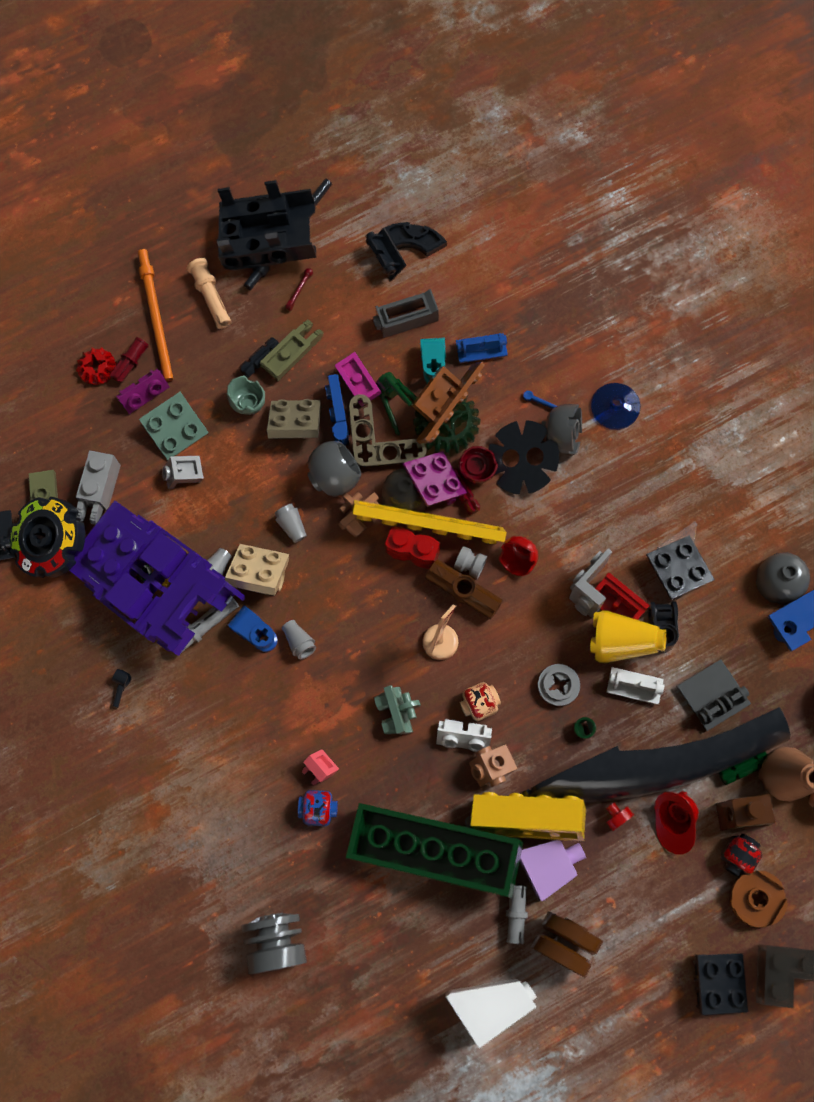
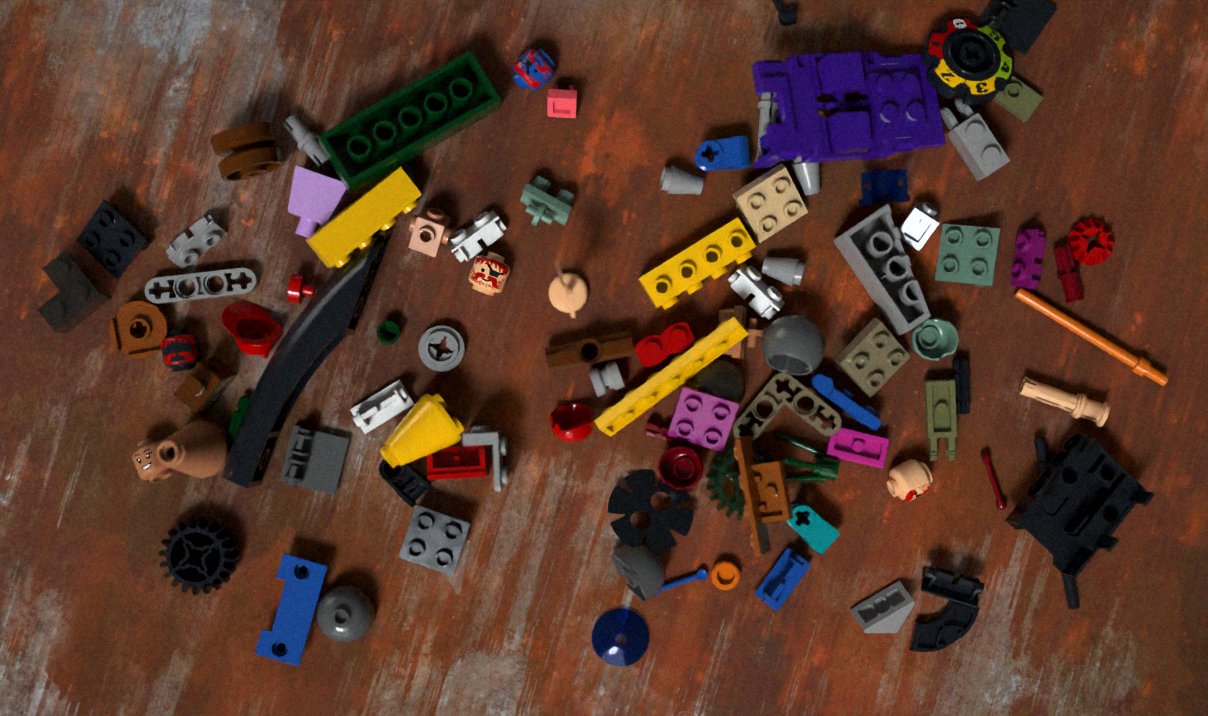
camera: 135 degrees right, 15 degrees up
dark grey window [373,289,439,338] -> none
white slope [446,979,537,1048] -> none
none -> light grey beam [144,268,259,304]
none -> light grey hinge [165,214,228,270]
none -> yellow brick [638,217,756,310]
none -> orange tile [710,560,740,590]
none -> white hinge [728,263,785,320]
none -> light grey wedge [833,204,931,336]
none -> light grey slope [850,580,915,633]
none -> clear blue piece [859,169,910,205]
none -> light nougat head [887,459,933,502]

